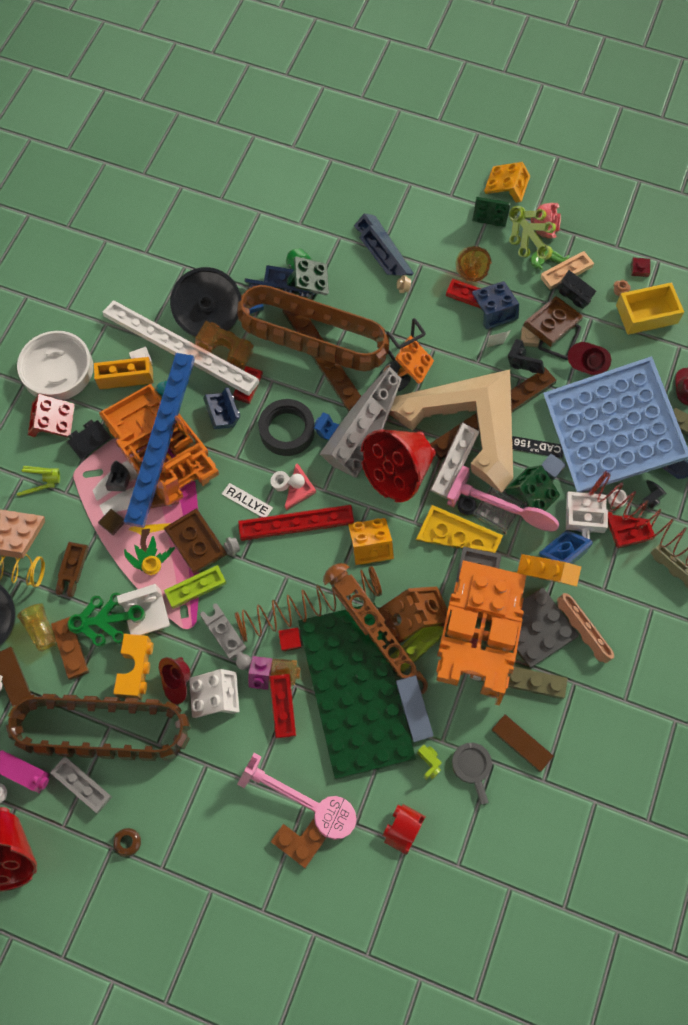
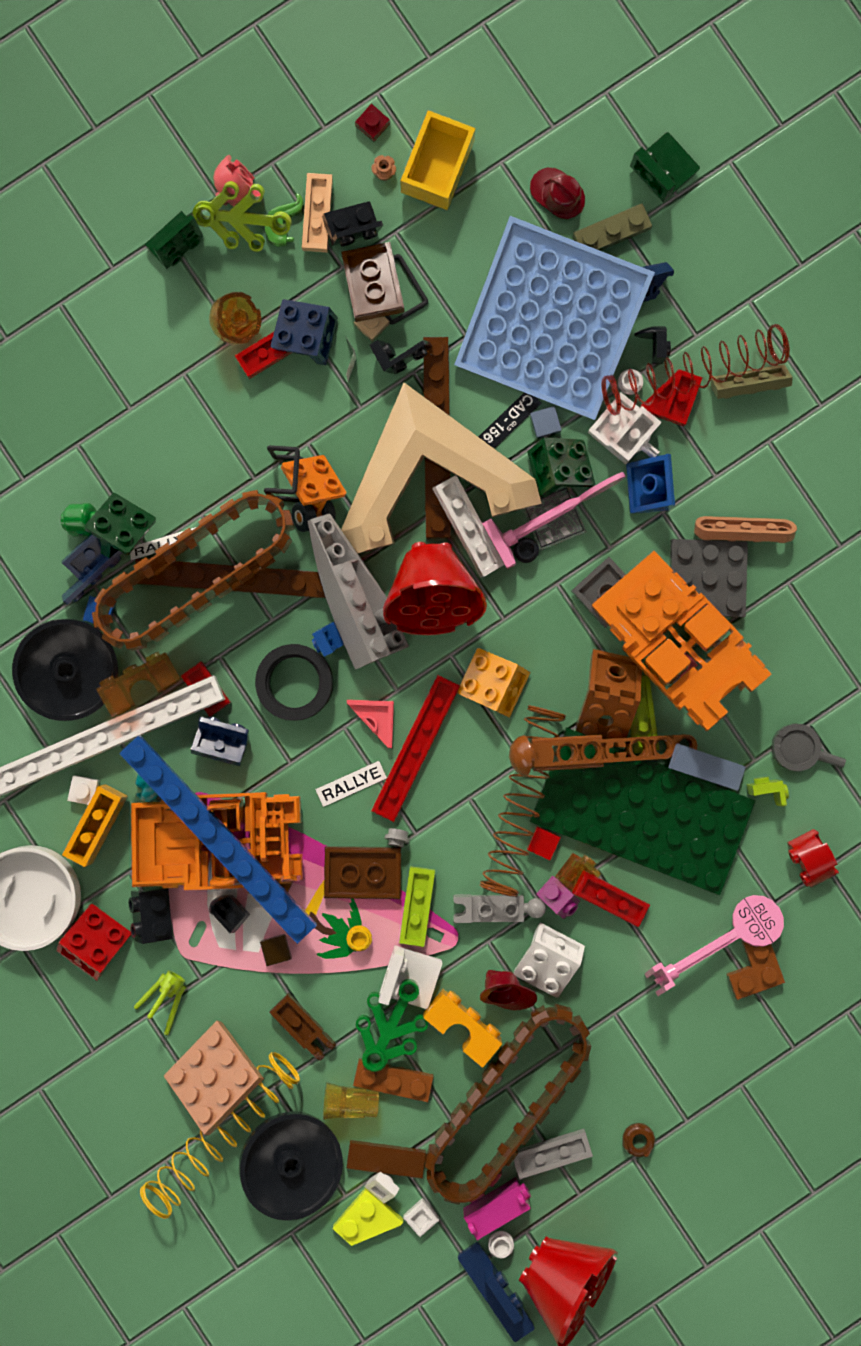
camera: 60 degrees left, 20 degrees up
white plate [270,471,305,491] -> none
dark blue wedge [354,213,414,276] -> none
tan plate [397,275,411,293] -> none
yellow wing [416,505,503,553] -> none
light orange bracket [484,162,530,203] -> none
reddish brown tile [491,714,554,772] -> none
olive plate [508,667,568,699] -> none
light orange brick [517,554,581,587] -> none
dark red piece [567,342,612,375] -> none

